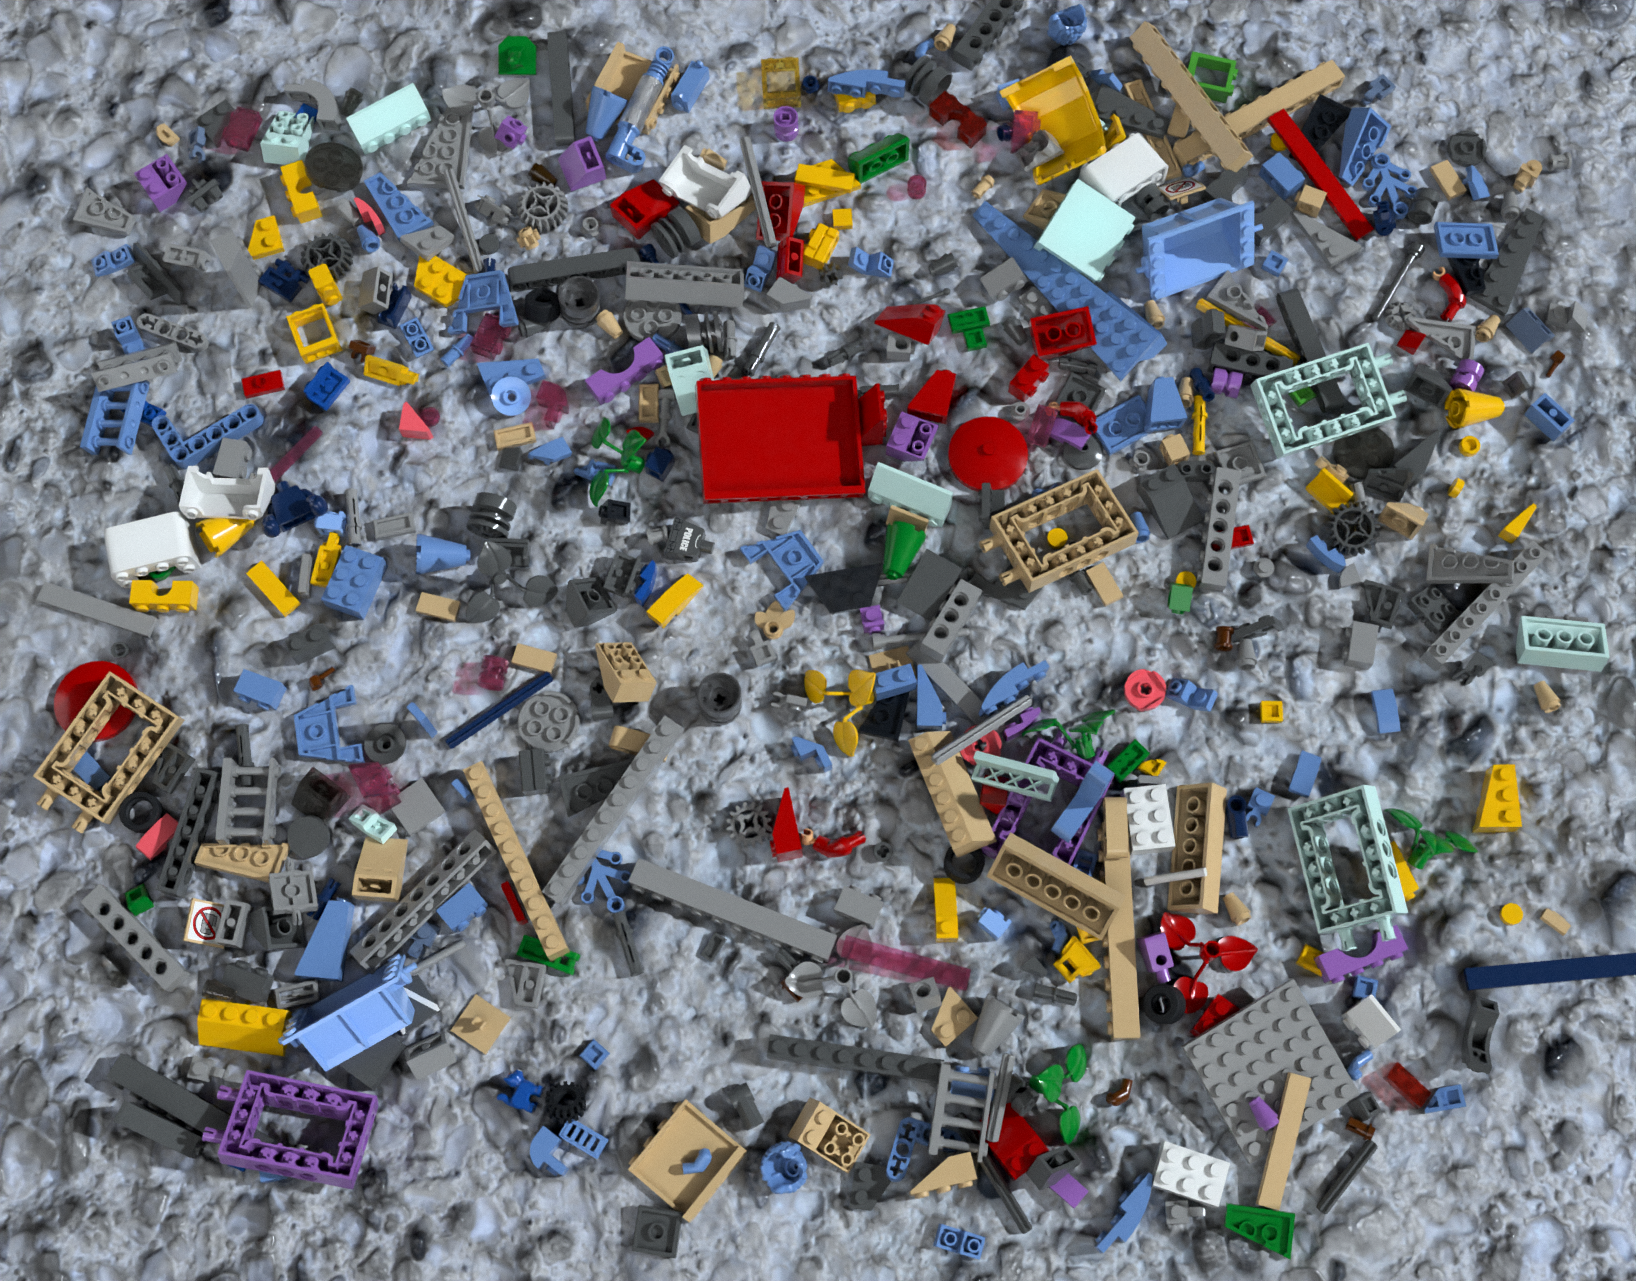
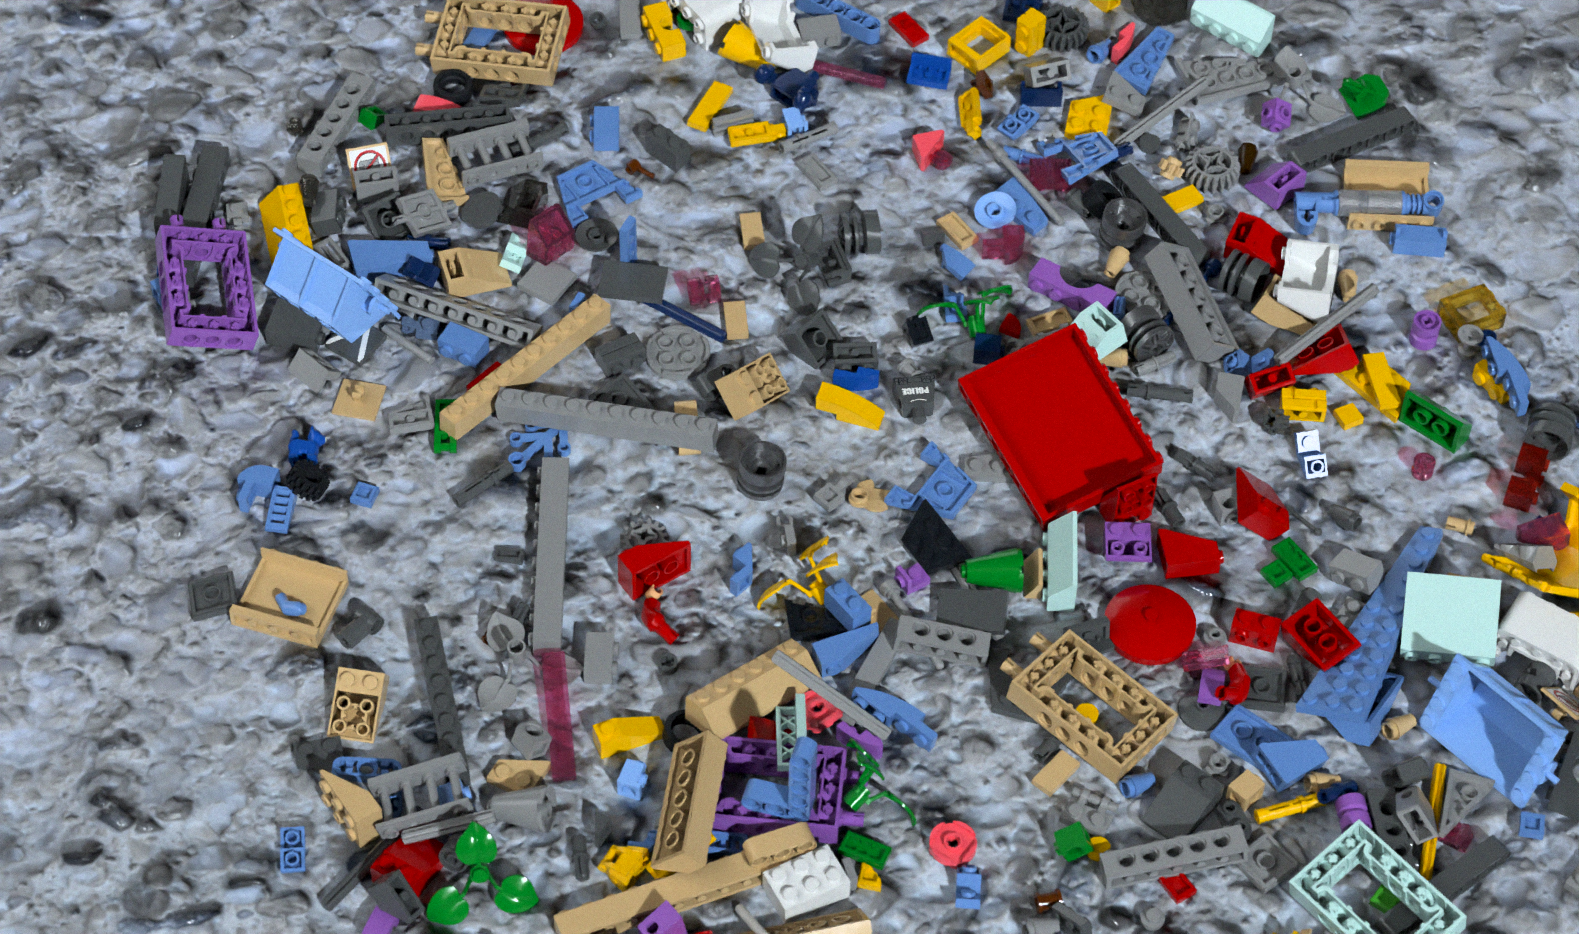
camera: 65 degrees right, 20 degrees down
medium blue brick [321,545,388,620] -> none
medium blue cone [416,534,470,574] -> none
medium blue cone [585,85,628,142] -> none
medium blue hair [760,1141,808,1194] -> none
none -> dark blue panel [402,256,441,289]
none -> dark grey tile [598,260,668,304]
none -> light grey bar [985,138,1065,227]
none -> light grey plate [1059,786,1119,838]
none -> yellow tile [1162,184,1204,214]
none -> light grey piece [1457,324,1484,360]

